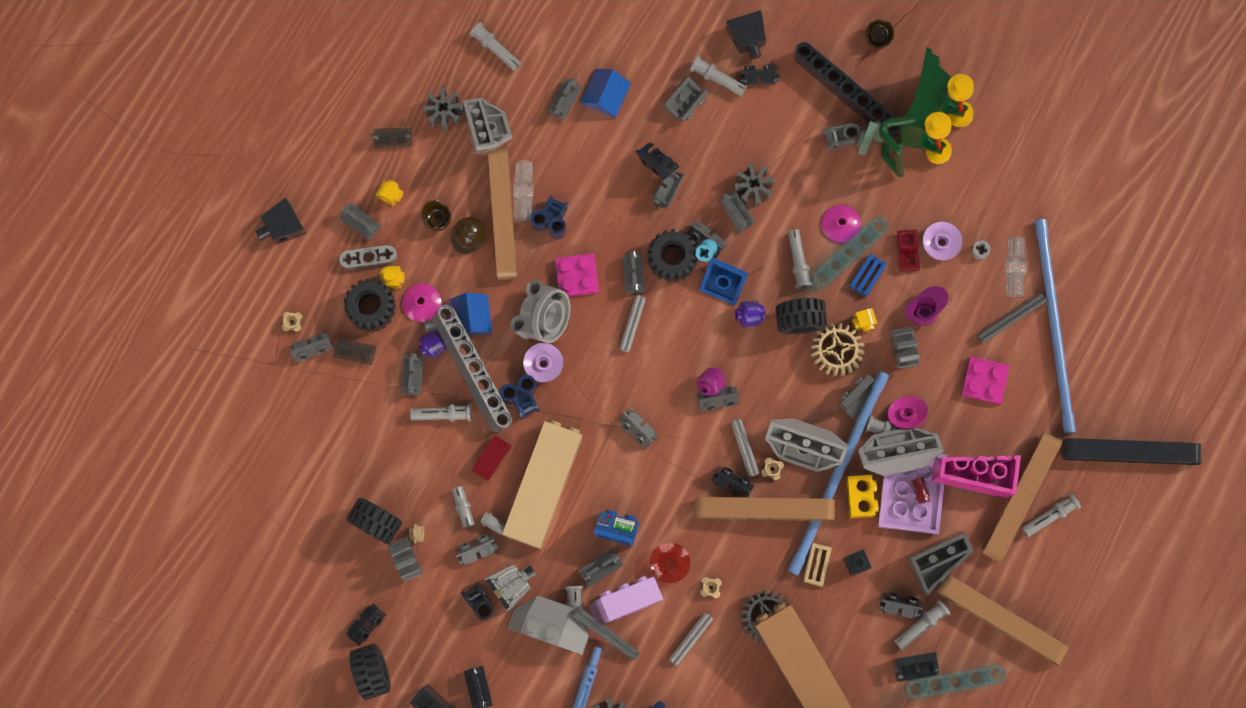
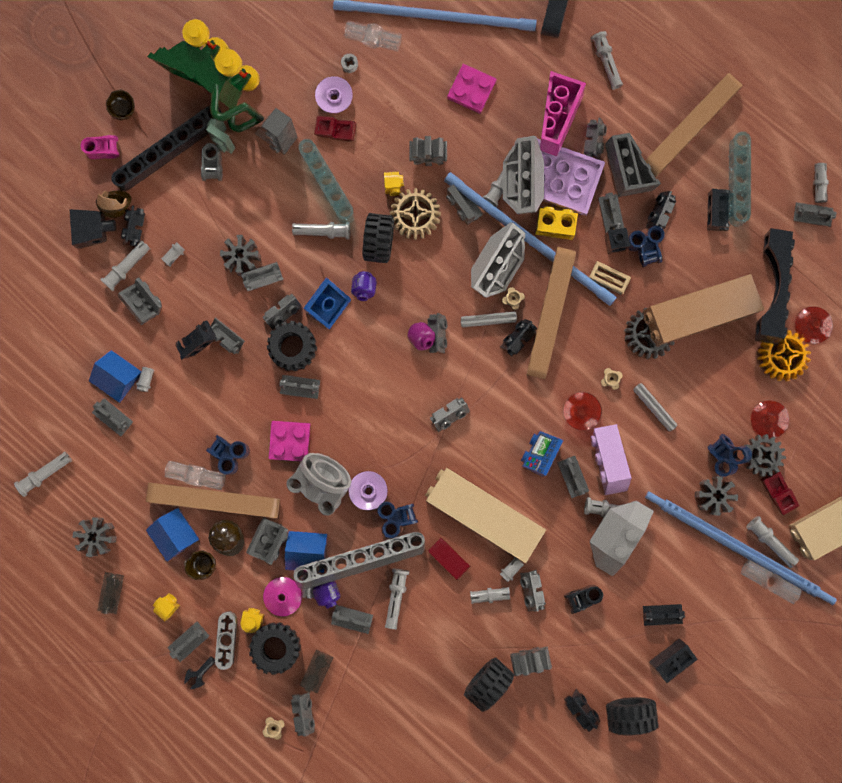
camera: 80 degrees left, 5 degrees up
black torso [255,198,306,244] -> none
tan plate [409,524,424,544] -> none
light grey wedge [463,98,512,154] -> none
light grey torso [485,565,536,612] -> none
dark grey axle [572,607,640,660] -> none
light grey axle [620,295,645,352] -> none
medium azure bush [696,239,717,262] -> none
dark pink dish [822,205,861,243] -> none
blue tile [850,254,887,297] -> none
dark pink dish [888,396,928,429] -> none
light grey pin [894,600,951,651] -> none
magenta piece [905,286,949,327] -> none
dark red pin [911,477,931,504] -> none
dark grey axle [977,293,1046,343] -> none
medium nougat beam [982,432,1062,563] -> none
none -> dark pink piece [81,135,119,159]
none -> piece [96,190,132,219]
none -> light grey pin [136,367,154,392]
none -> blue slope [146,508,200,562]
none -> light grey pin [161,242,185,267]
none -> black bar [184,657,215,689]
none -> dark grey bracket [246,517,288,565]
none -> dark grey wedge [255,108,298,155]
none -> dark grey hinge [584,118,607,160]
none -> dark grey hinge [598,192,624,233]
none -> dark blue piece [628,226,665,267]

